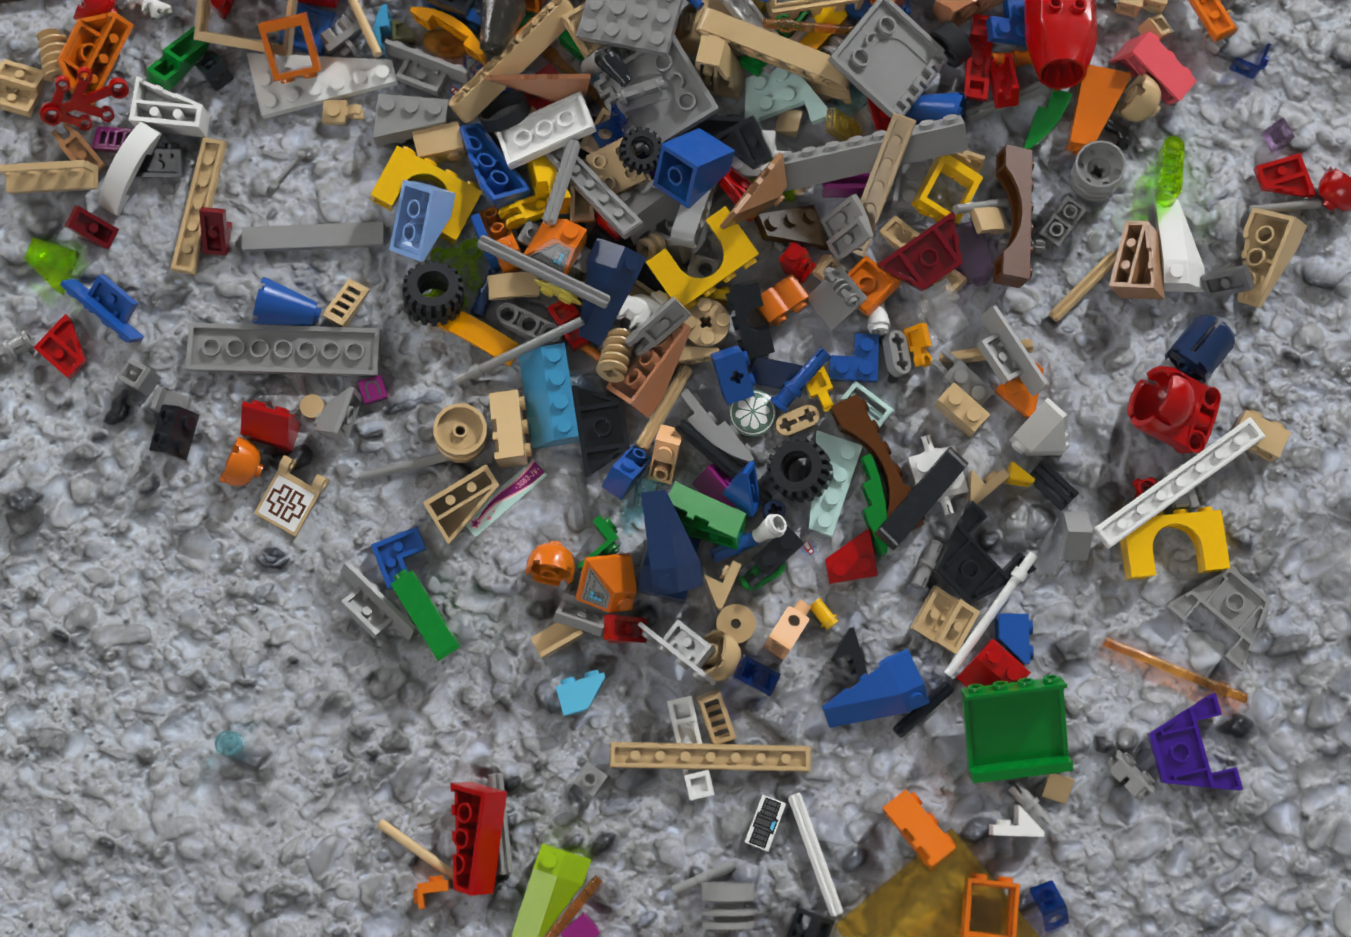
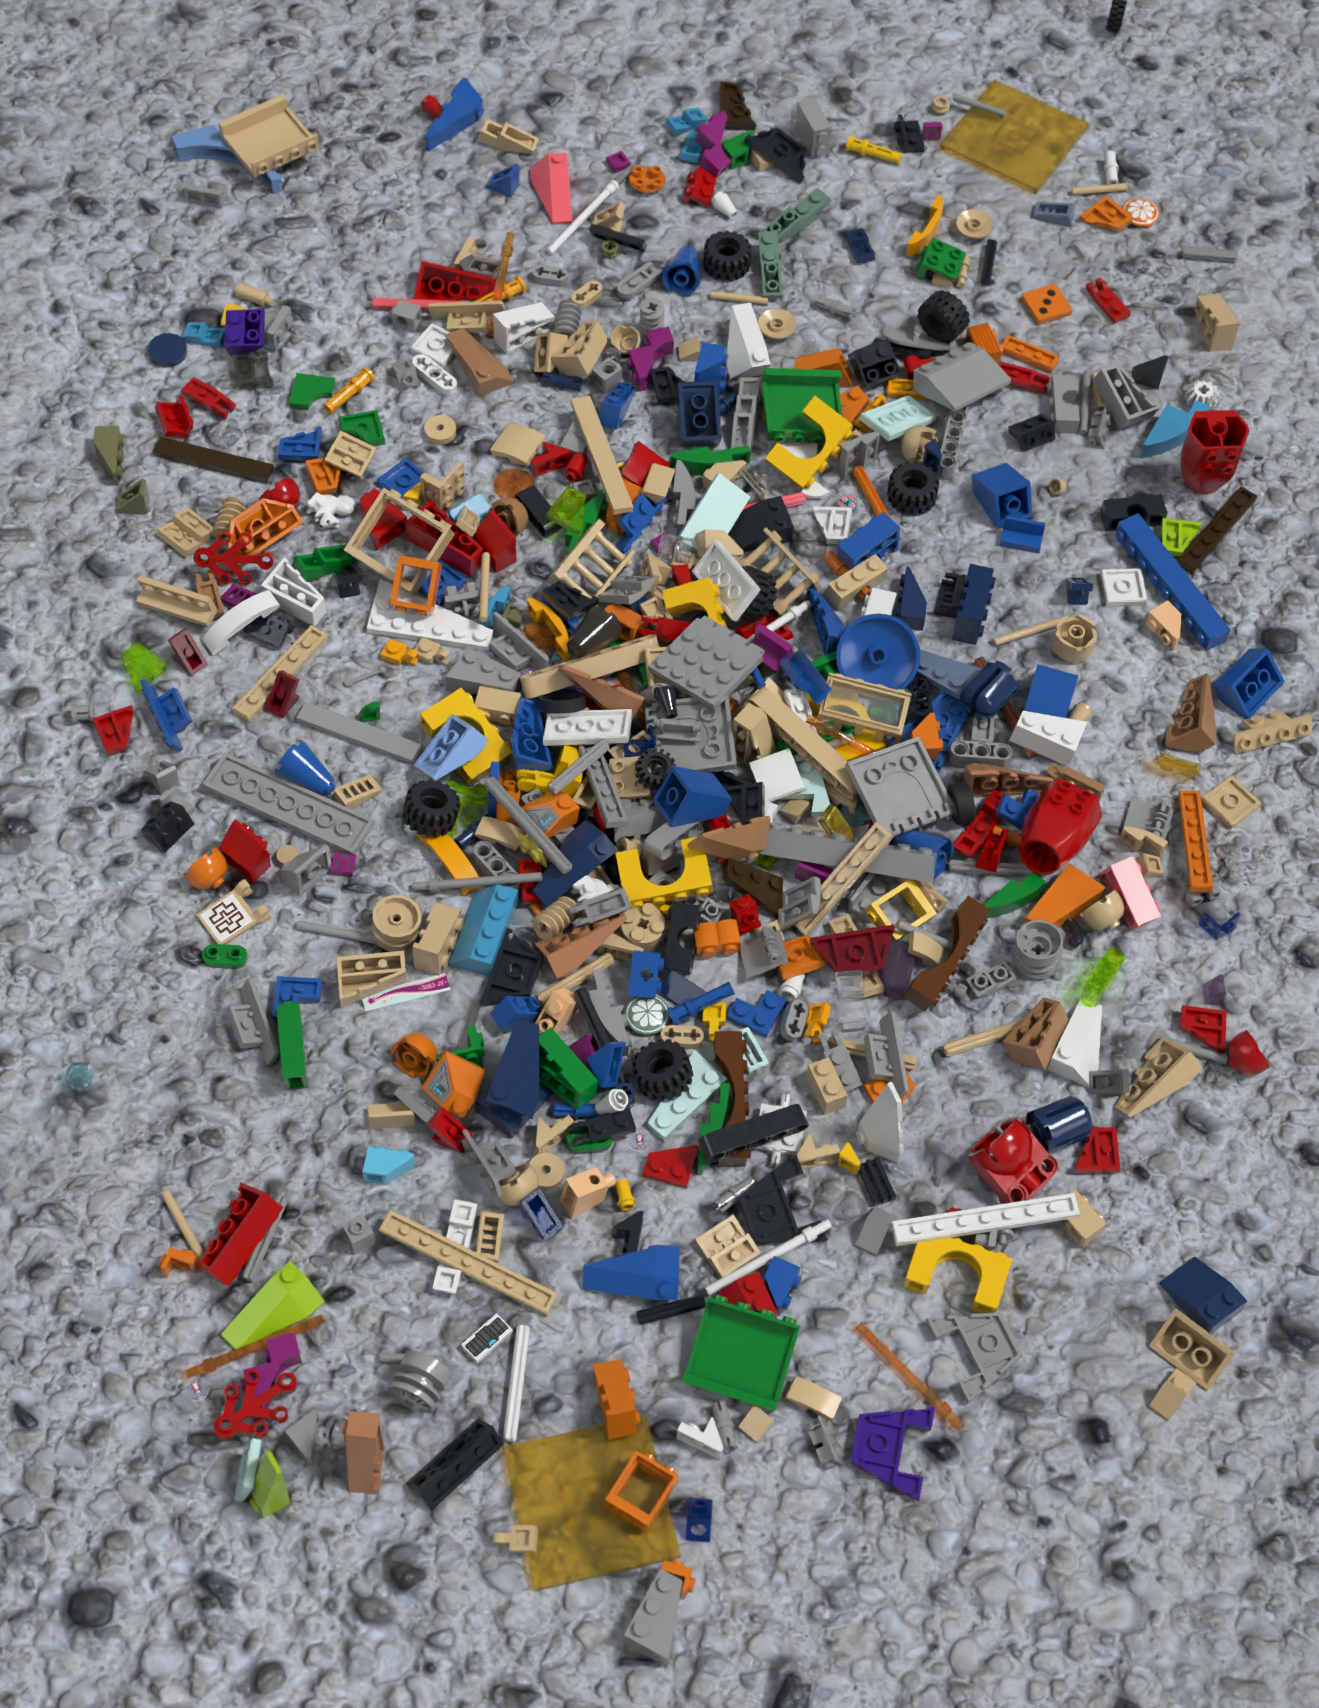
camera: 20 degrees right, 20 degrees down
none -> green plate [202,944,248,969]
none -> green tile [358,701,381,722]
none -> light orange plate [380,639,419,666]
none -> light grey slope [678,895,725,923]
none -> white slope [749,748,805,802]
none -> tan slope [785,1376,842,1420]
none -> red wing [1075,1127,1121,1173]

